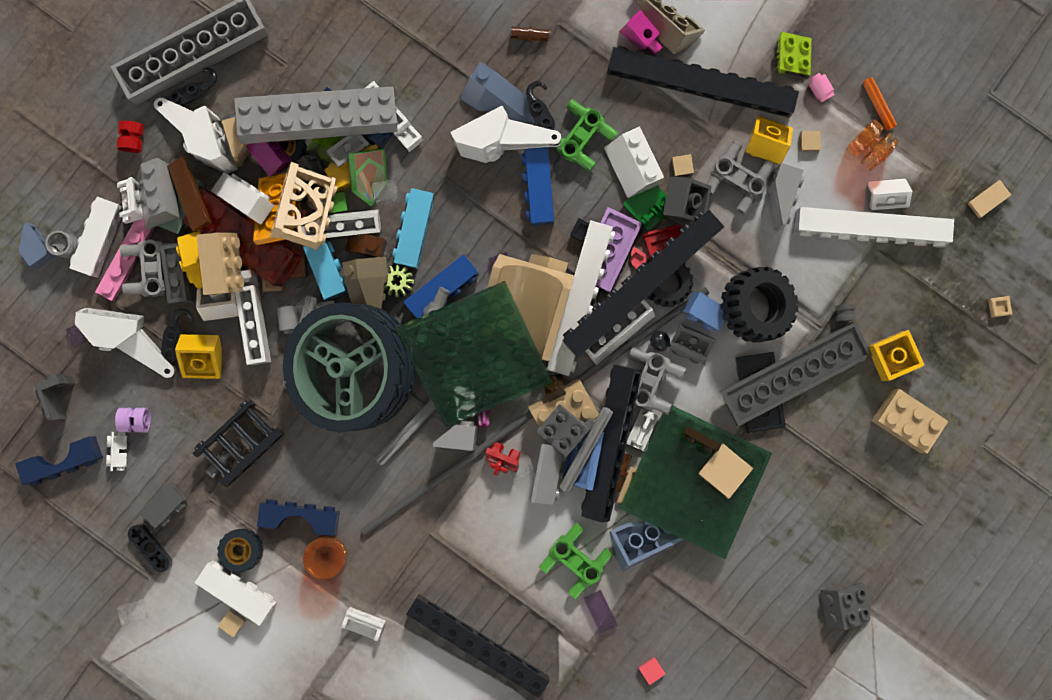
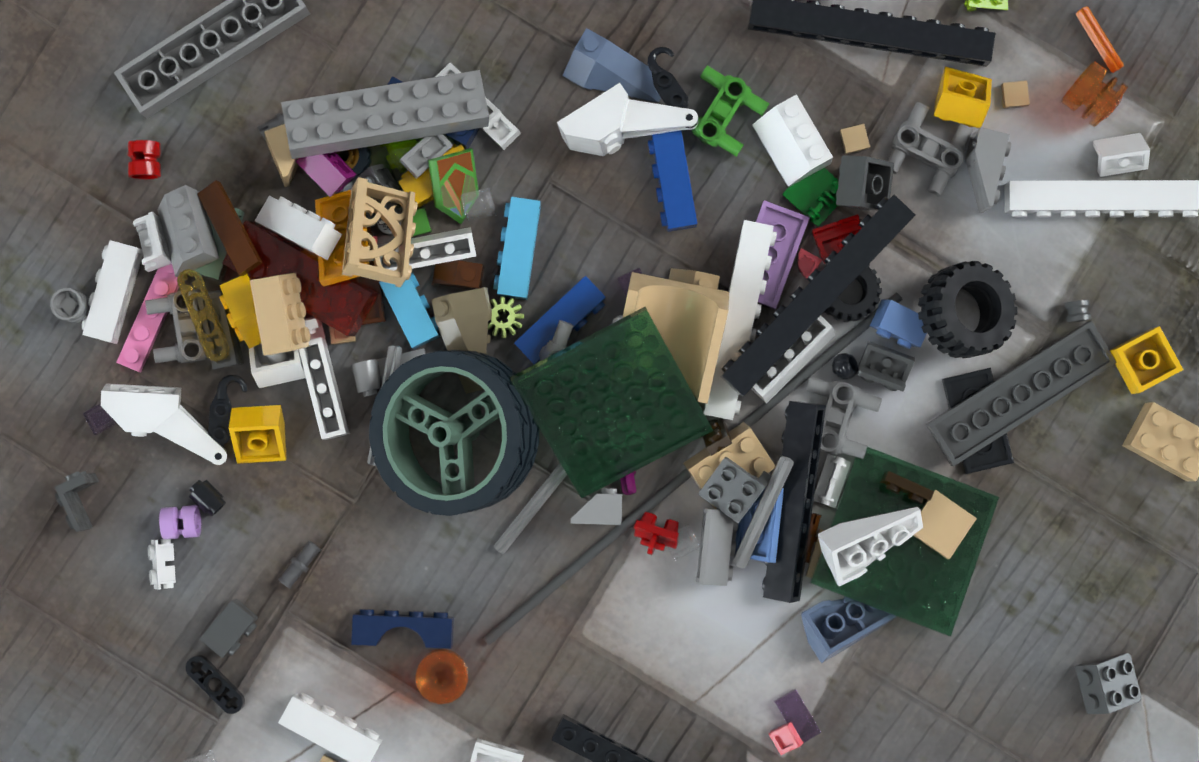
camera: 10 degrees left, 0 degrees up
dark blue arch [15,436,103,487] -> none
sand blue slope [19,222,56,269] -> none
white slope [154,67,238,174] -> none
black fence [192,399,284,488] -> none
black wheel [217,528,263,573] -> none
bright green piece [539,522,614,600] -> none
black plate [570,218,590,243] -> none
bright pink brick [808,73,835,103] -> none
none -> clear yellow beam [177,269,230,361]
none -> black brick [189,480,226,516]
none -> coral tile [769,722,803,755]
none -> white wedge [818,507,923,586]

